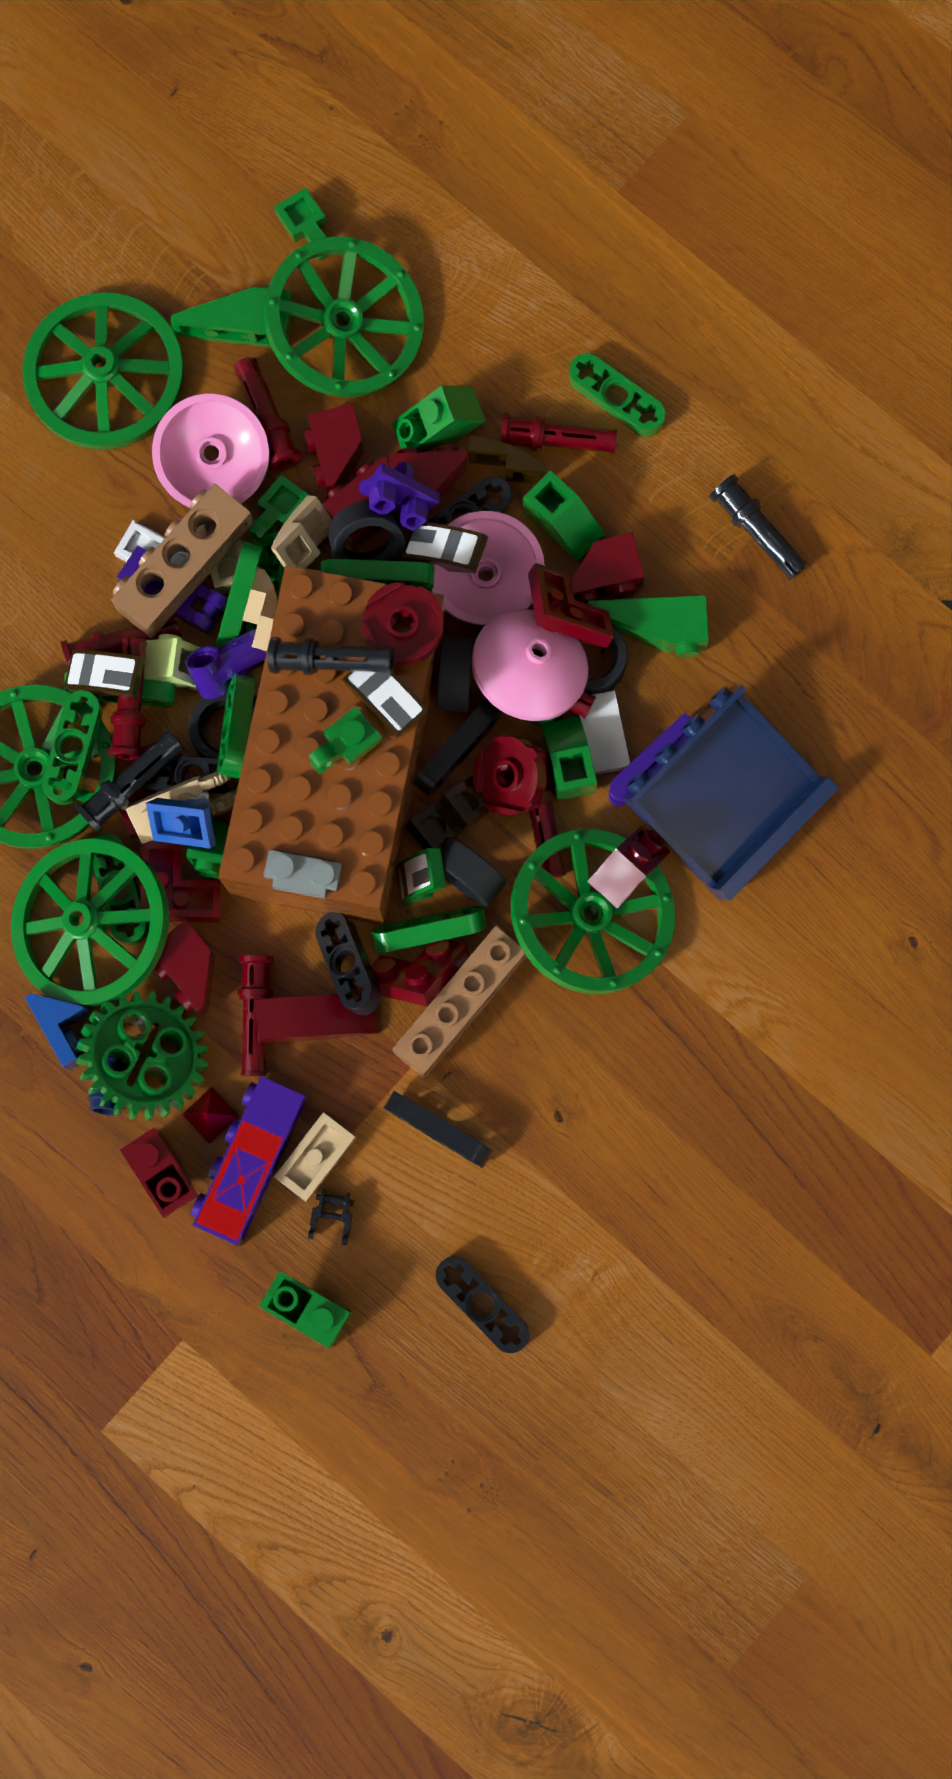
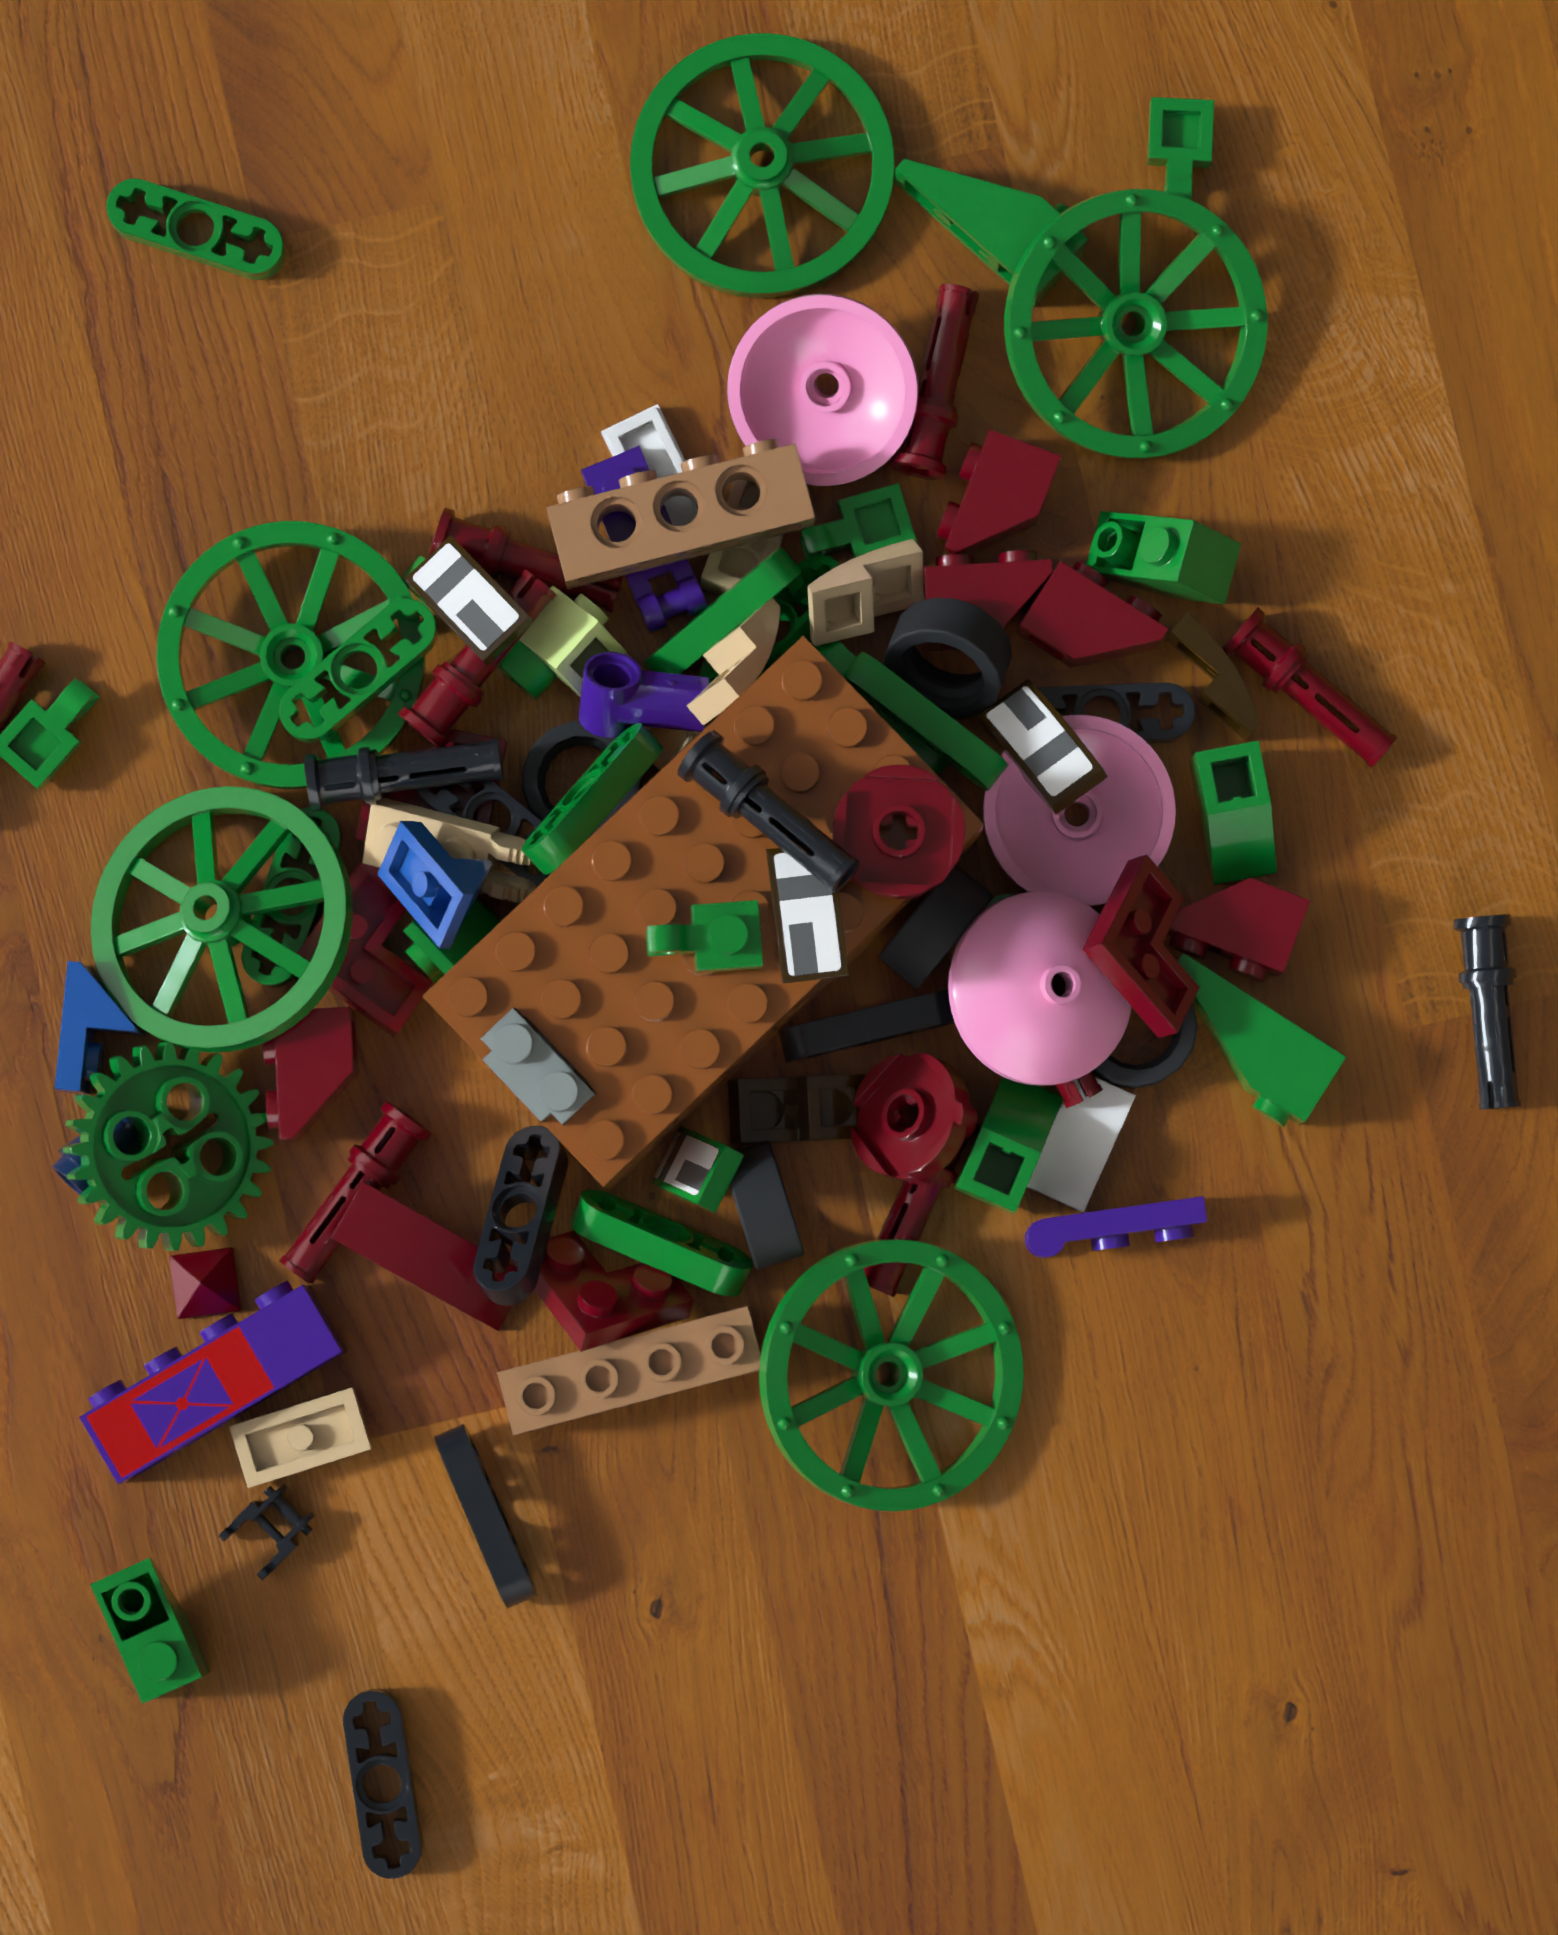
camera: 30 degrees right, 5 degrees up
dark red slope [120,1128,198,1219] -> none
dark purple hips [359,462,440,531] -> none
green beam [569,353,665,437] -> none
slope [587,825,671,908] -> none
dark blue panel [622,685,838,901] -> none

